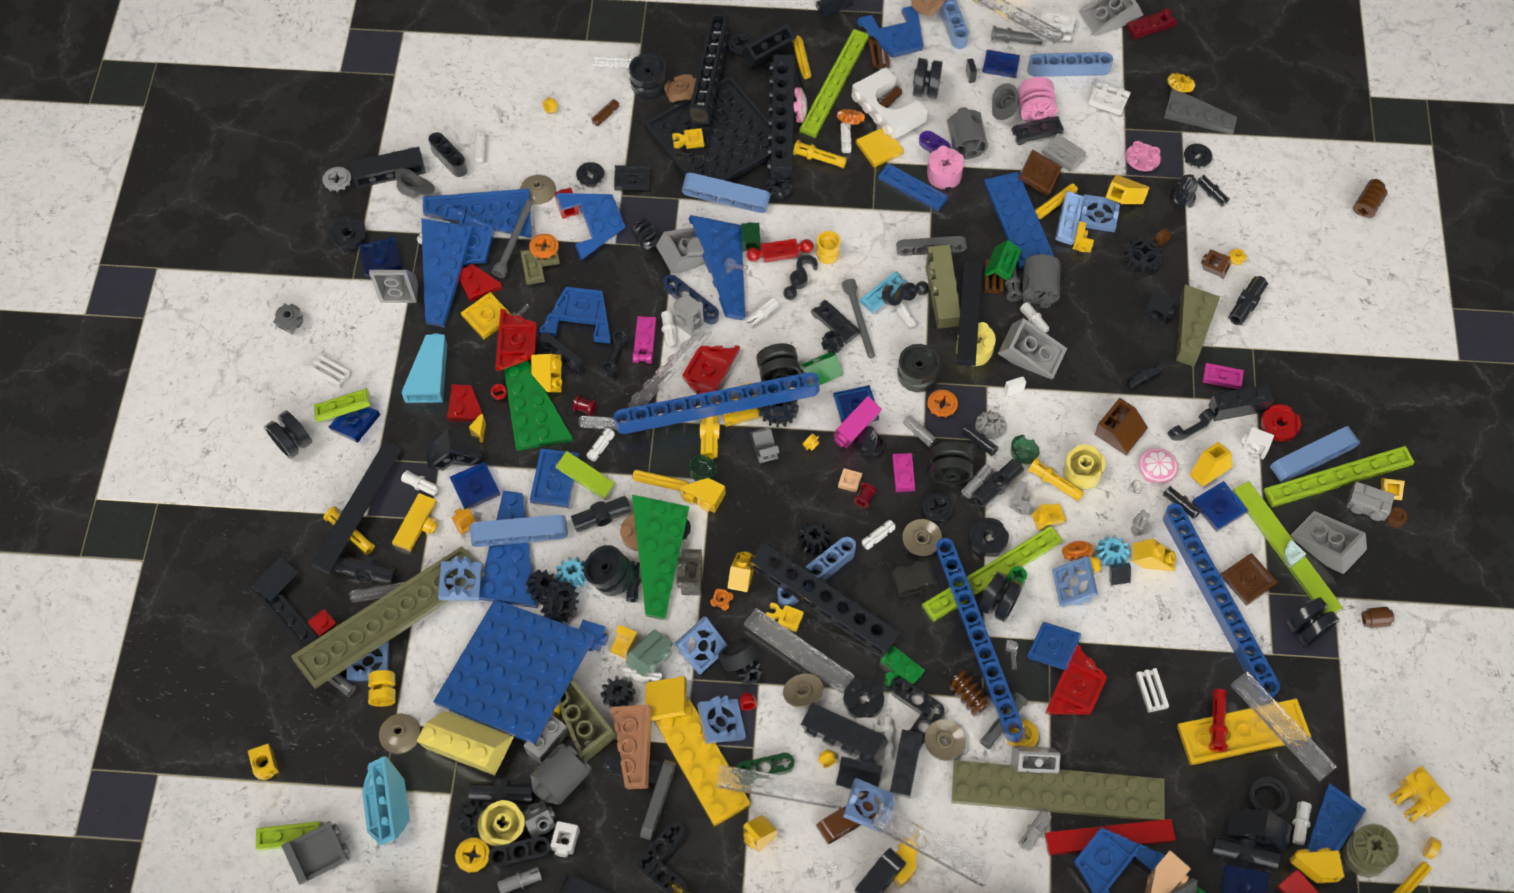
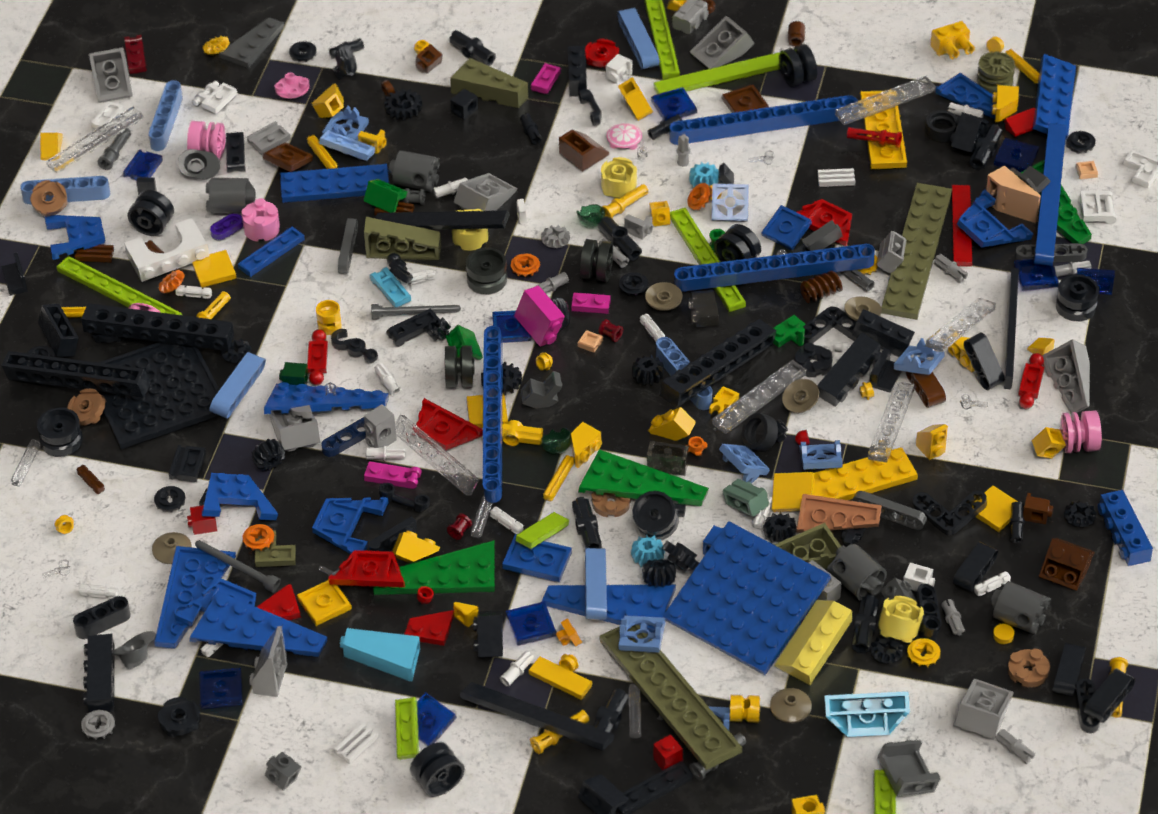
camera: 80 degrees left, 15 degrees down
yellow panel [610,624,639,660] -> none
yellow plate [672,128,704,149] -> none
dark green beam [735,753,794,783] -> none
black pin [962,424,999,456] -> none
black plate [969,518,1009,557] -> none
yellow slope [1132,538,1176,571] -> none
light aqua tile [1284,540,1306,568] -> none
none -> dark grey panel [802,220,843,251]

